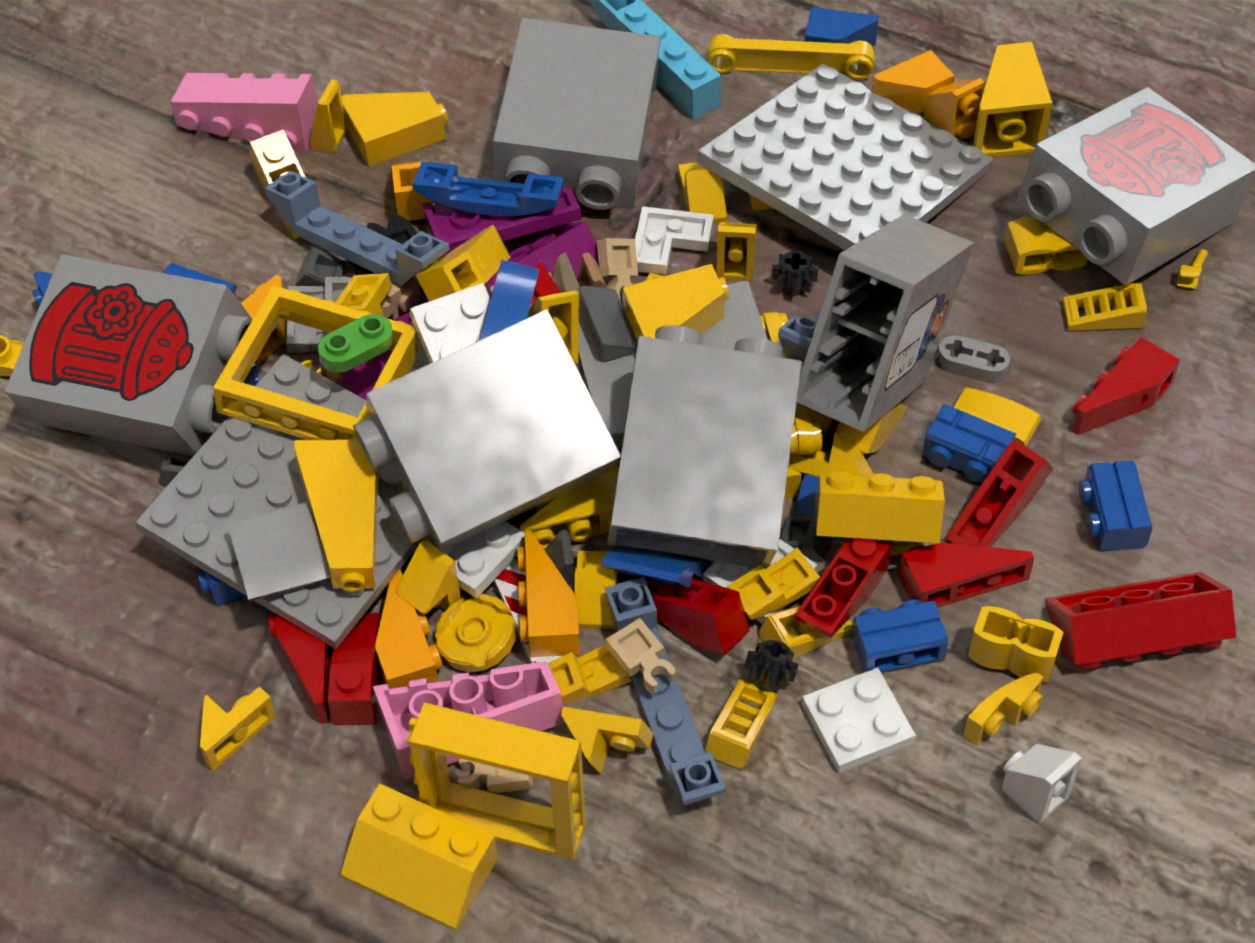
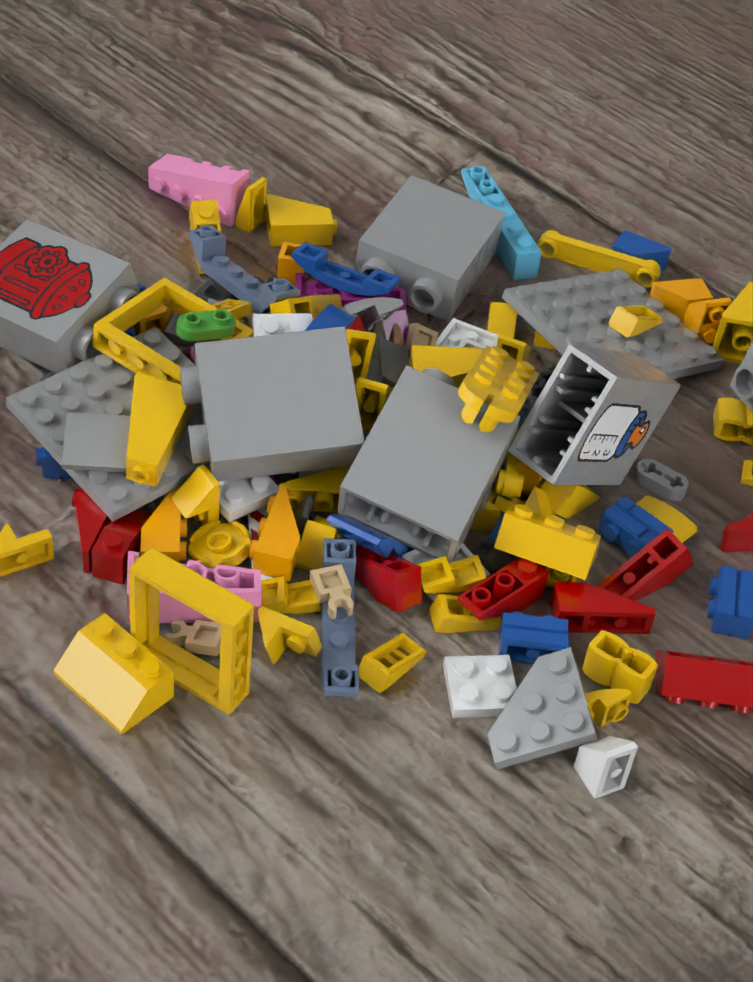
camera: 10 degrees right, 10 degrees down
black gear [744,640,799,692] -> none
none -> light grey slope [341,297,404,330]
none -> yellow slope [356,377,394,431]
none -> yellow plate [458,345,540,433]
none -> light grey plate [488,647,598,769]
none -> yellow slope [608,305,664,337]

